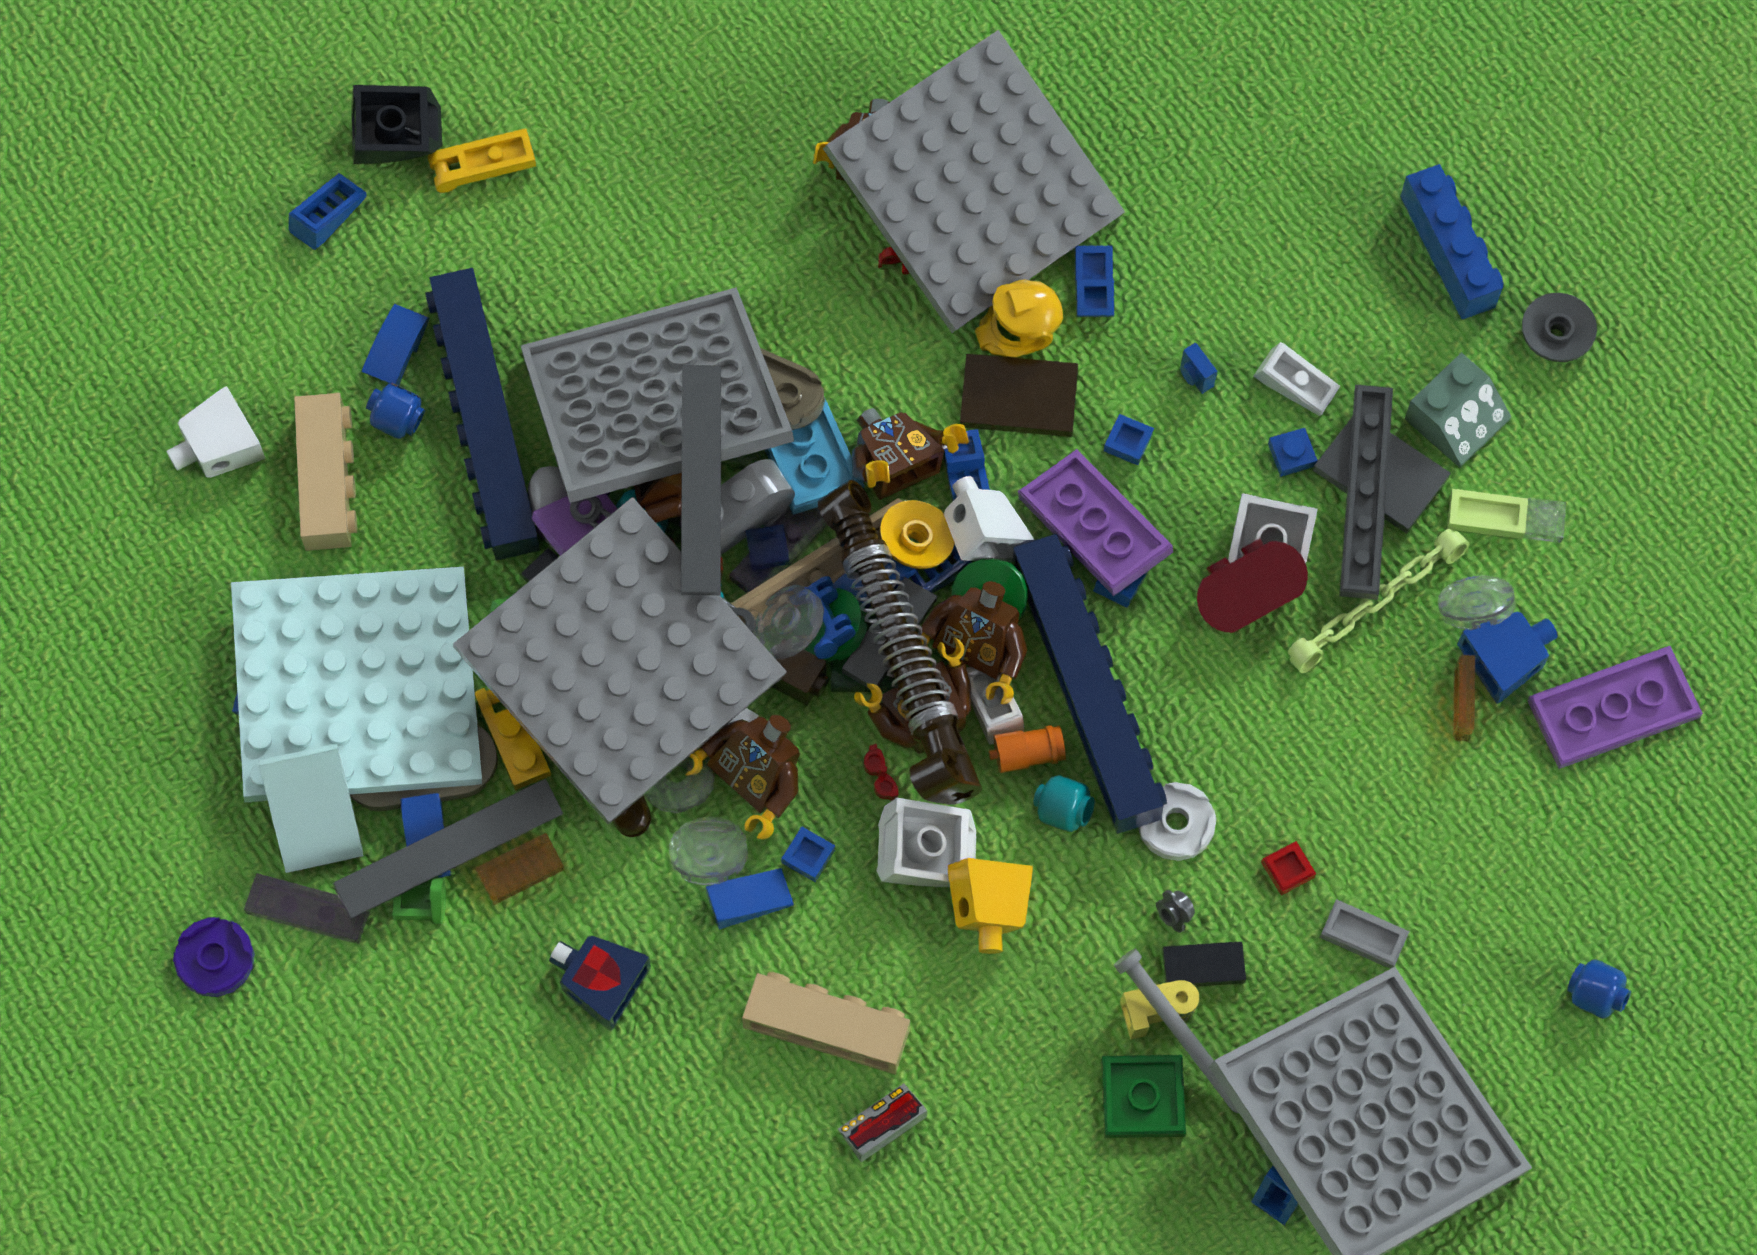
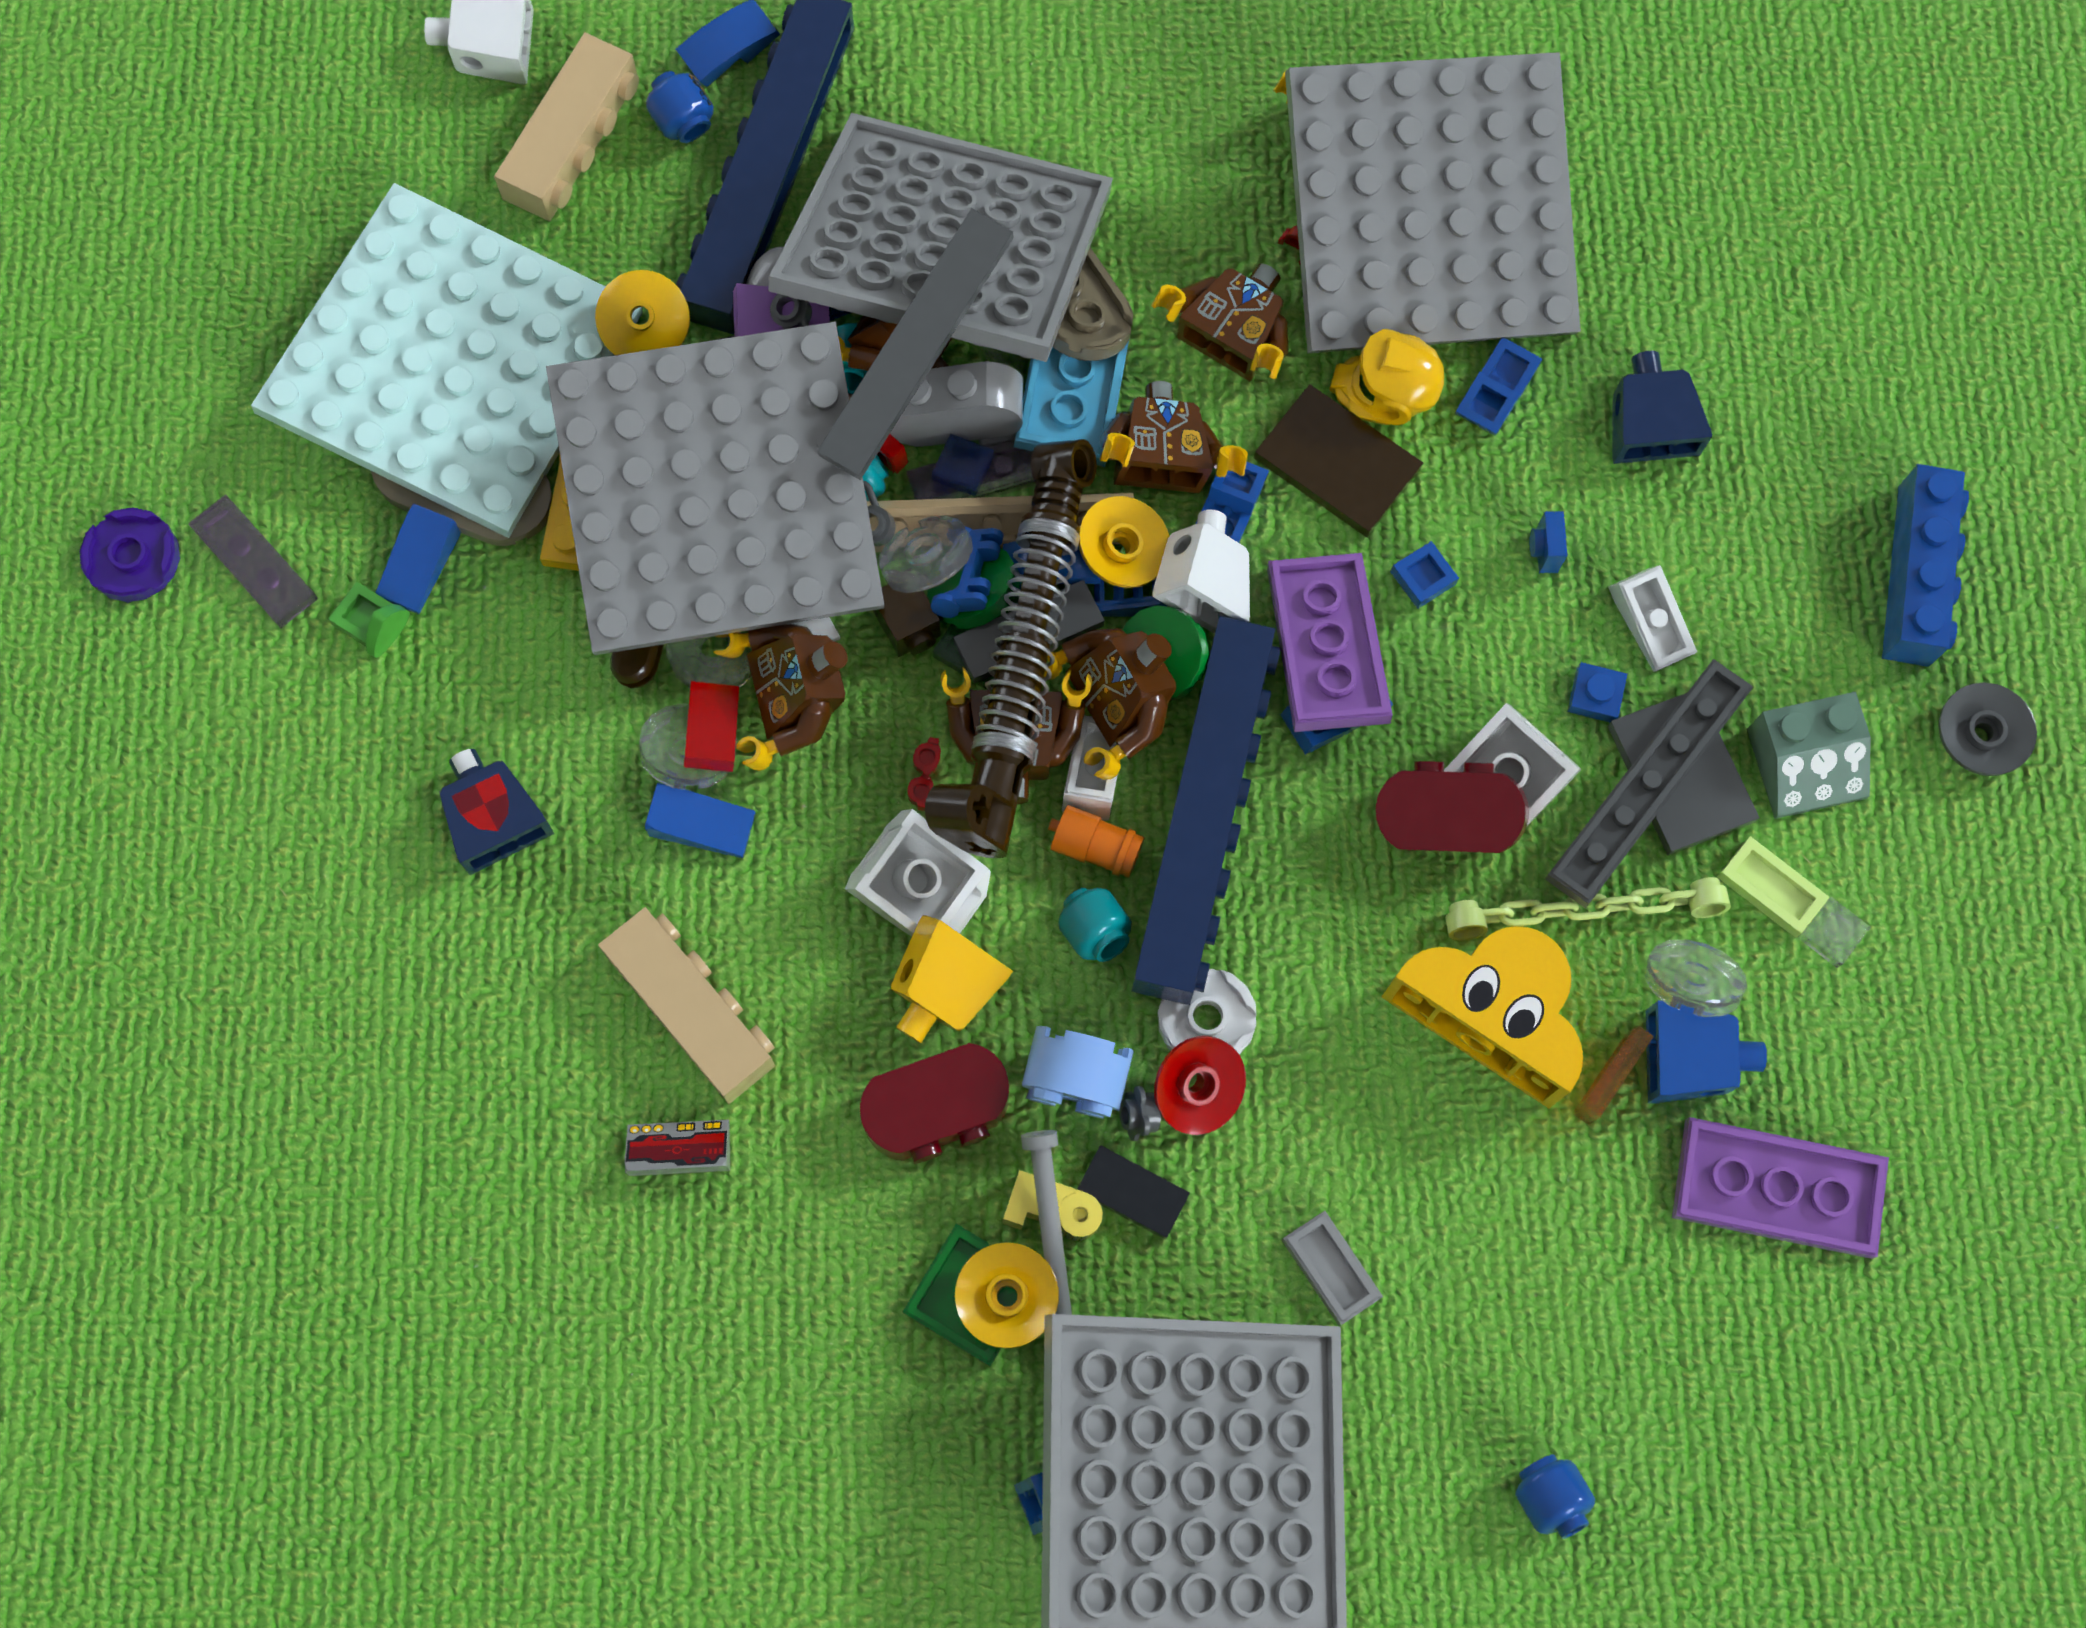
camera: 30 degrees right, 5 degrees up
light aqua tile [259,744,363,873] -> none
dark grey tile [332,779,563,919] -> none
clear orange tile [476,833,565,905] -> none
blue plate [781,826,835,882] -> none
red tile [1261,841,1316,896] -> none
none -> yellow dish [595,270,690,355]
none -> red tile [683,681,739,772]
none -> dark red brick [860,1043,1009,1164]
none -> yellow dish [955,1243,1059,1348]
none -> light blue brick [1022,1026,1134,1119]
none -> reddish brown torso [1151,263,1288,382]
none -> red dish [1154,1036,1246,1135]
none -> yellow brick [1382,926,1583,1109]
none -> dark blue torso [1612,351,1712,464]

